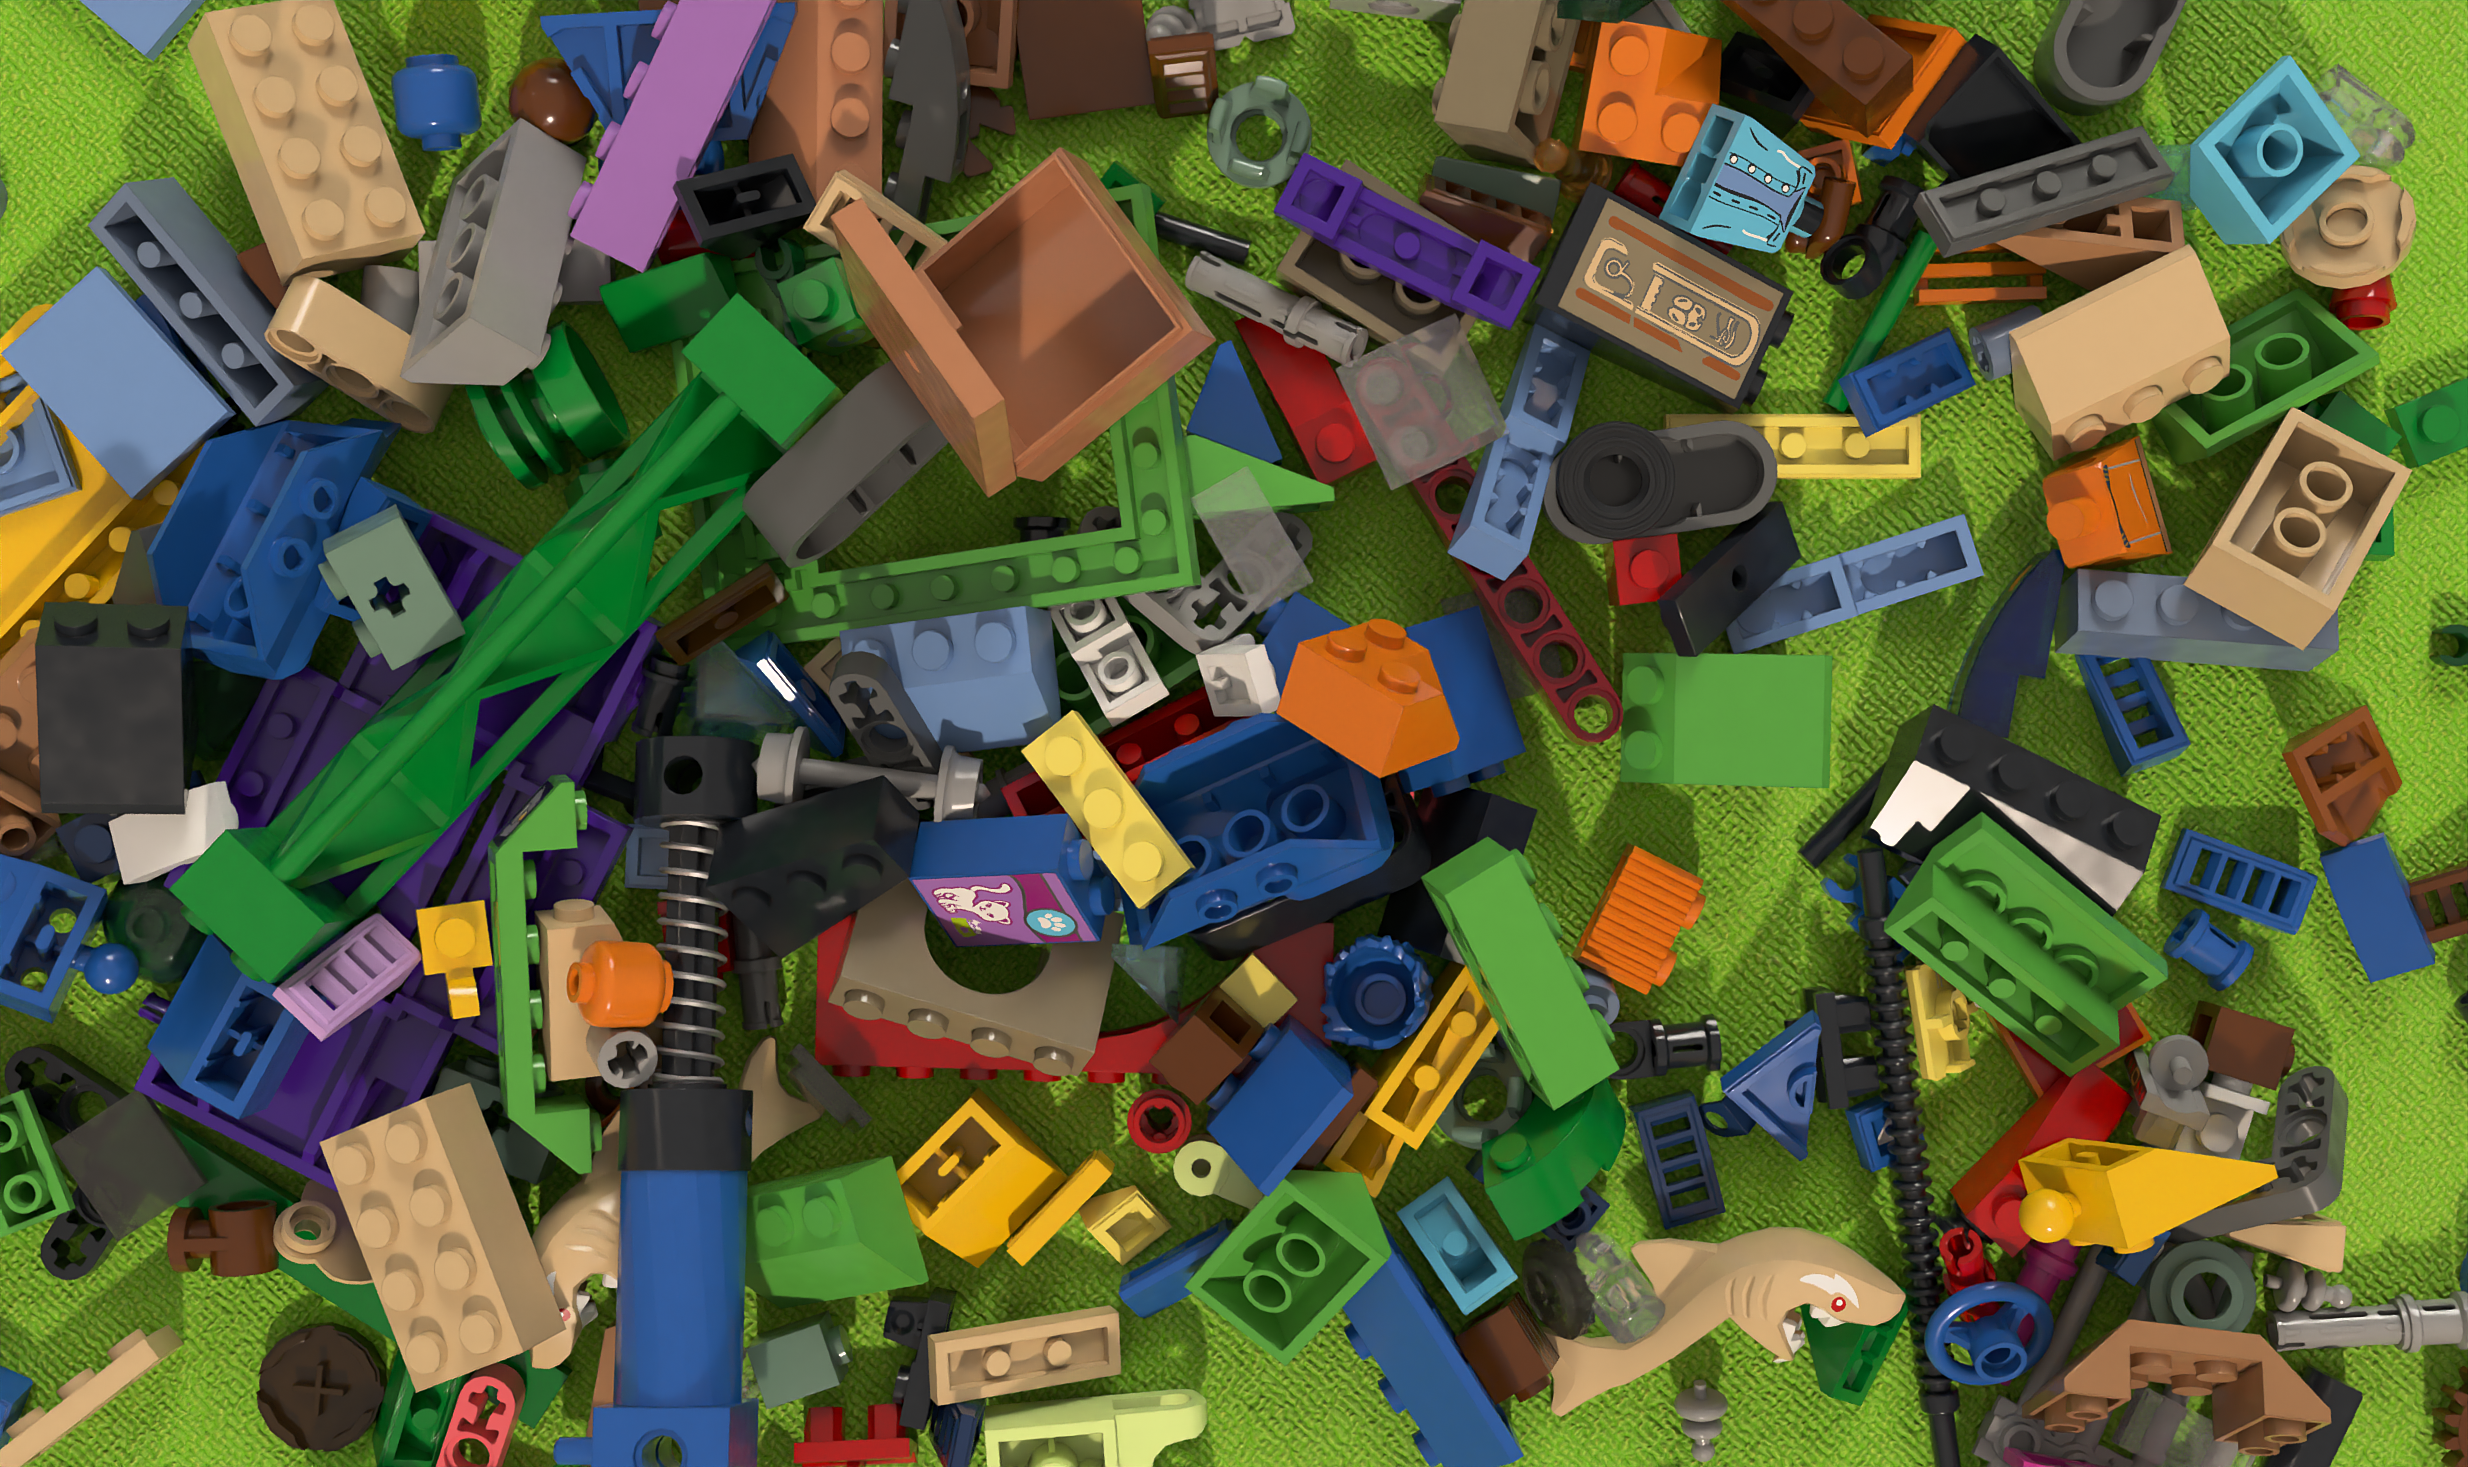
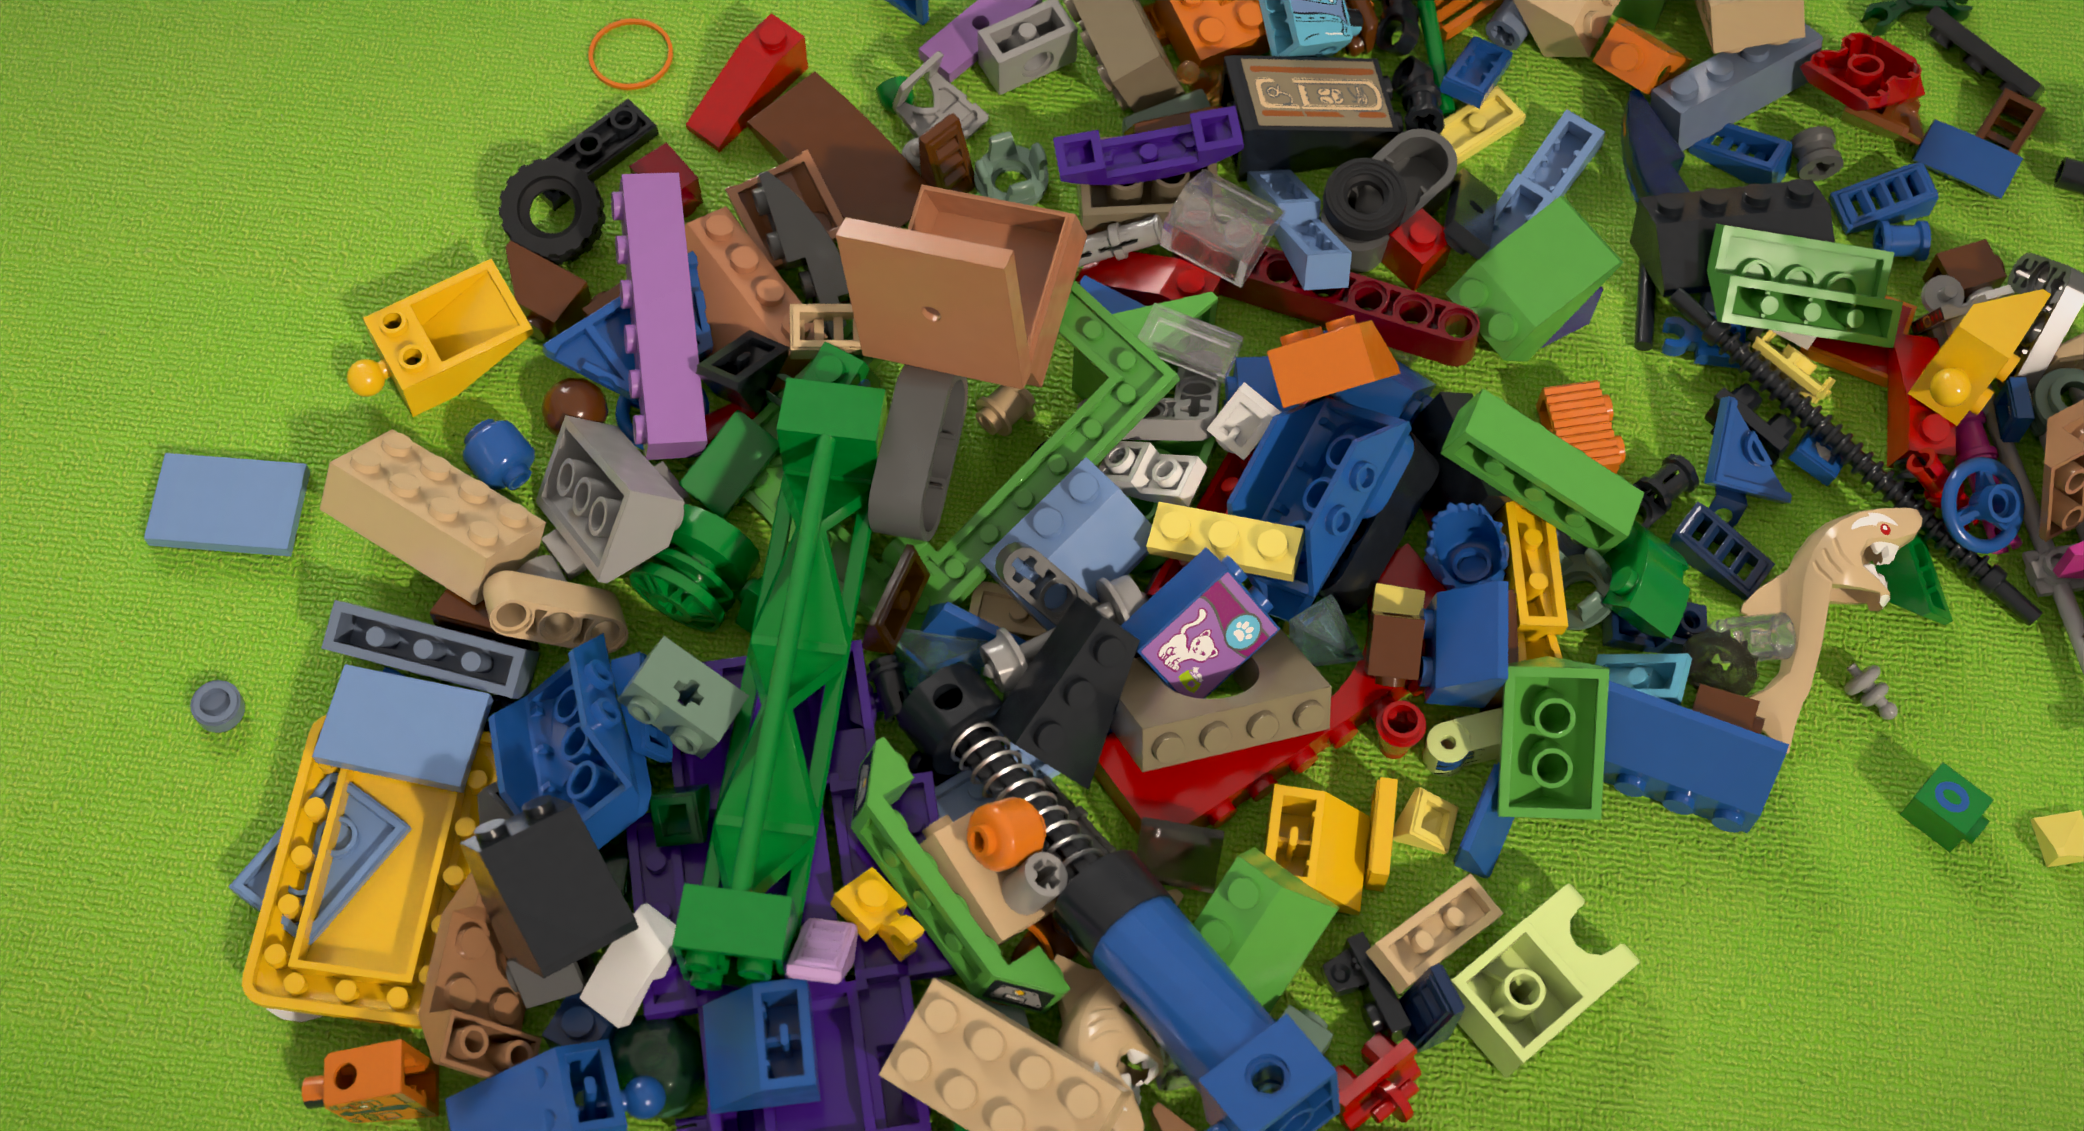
camera: 30 degrees left, 25 degrees down
none -> dark green slope [649,784,710,847]
none -> black connector [1391,55,1445,134]
none -> dark grey wheel [1790,126,1844,181]
none -> red slope [1800,32,1925,112]

